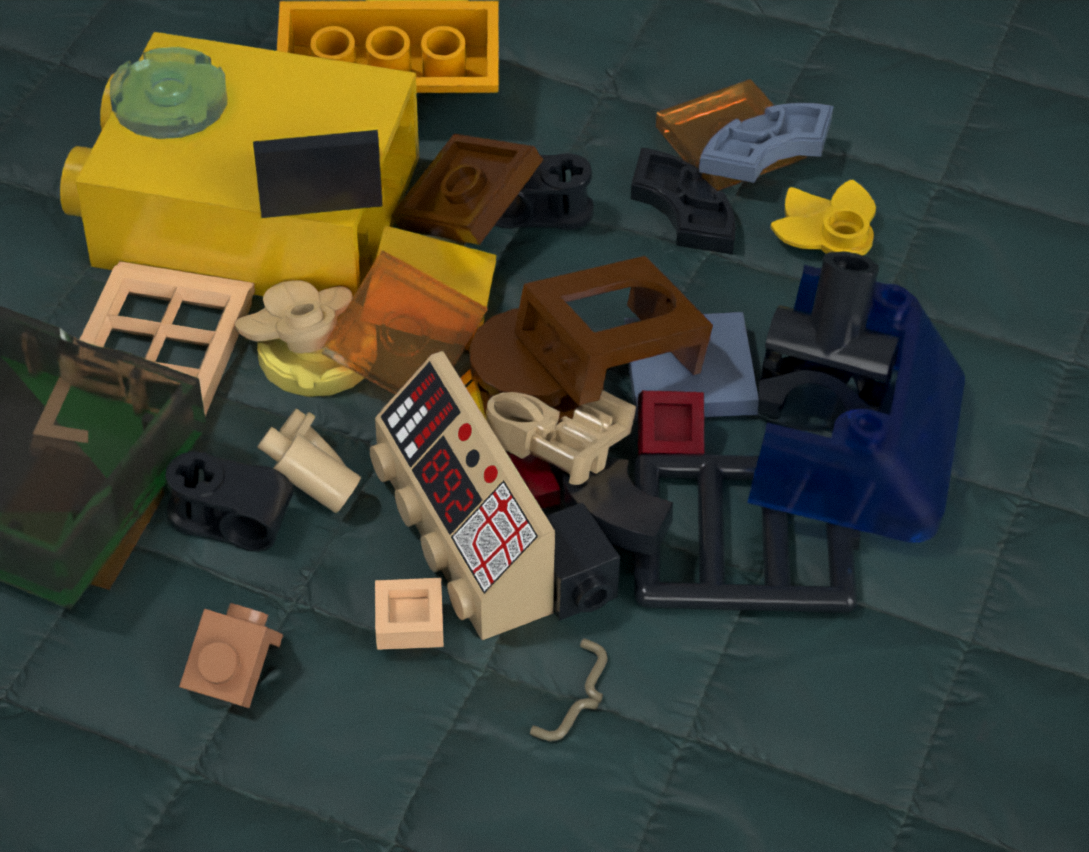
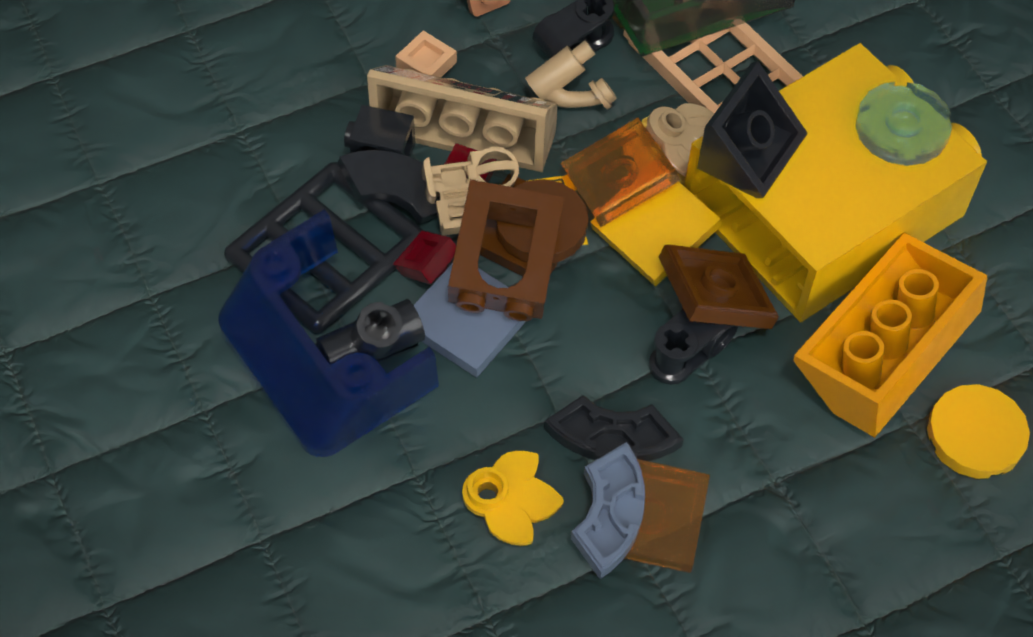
camera: 130 degrees right, 10 degrees up
dark tan piece [530,638,608,741] -> none

